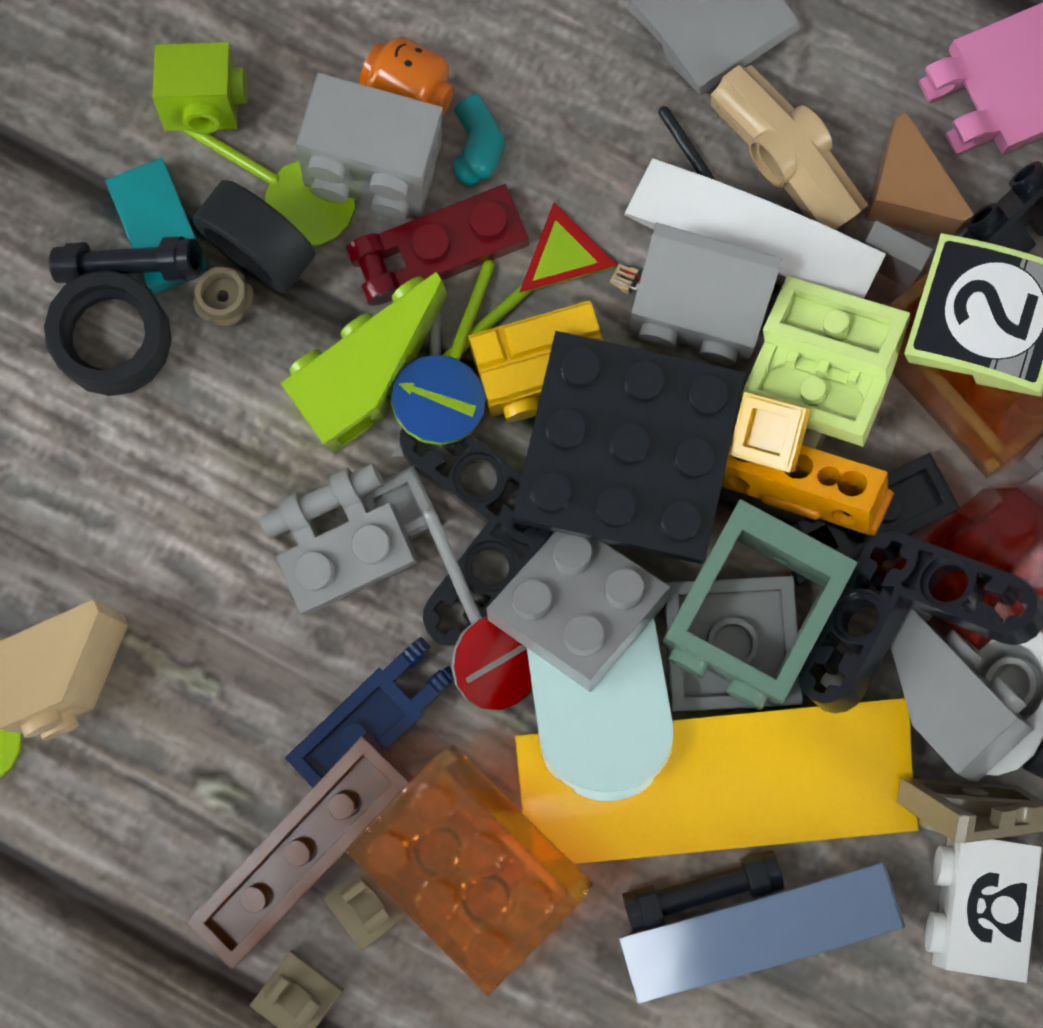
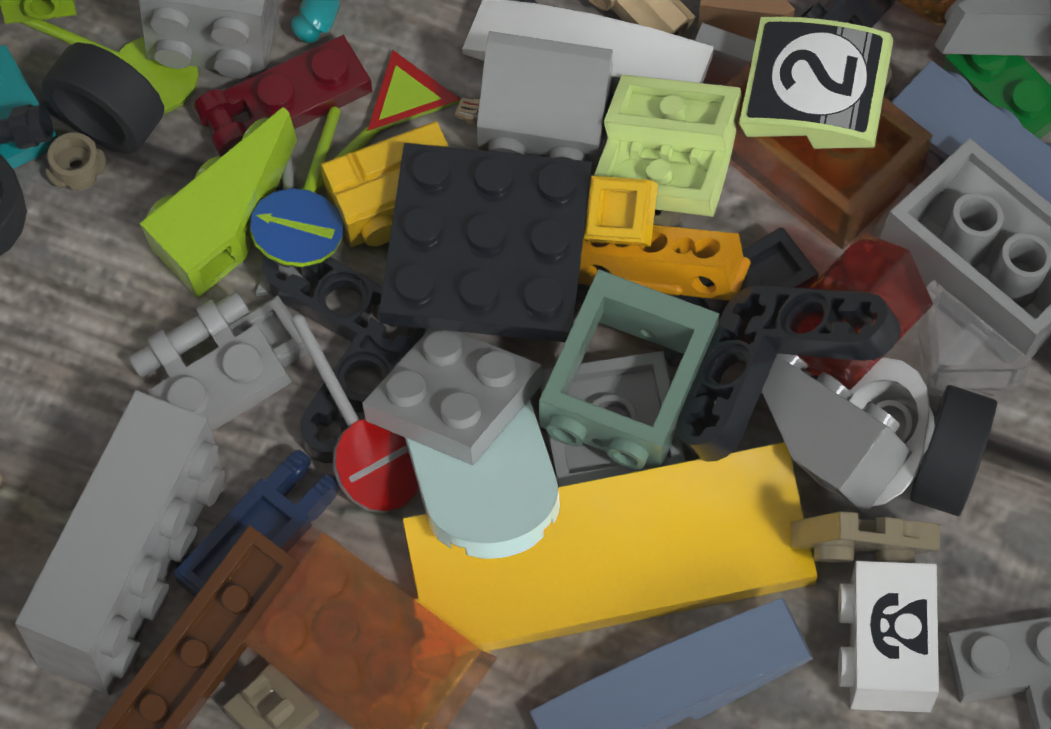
camera: 10 degrees left, 15 degrees down
black bar [622,850,784,932] -> none
none -> light grey brick [15,390,225,695]

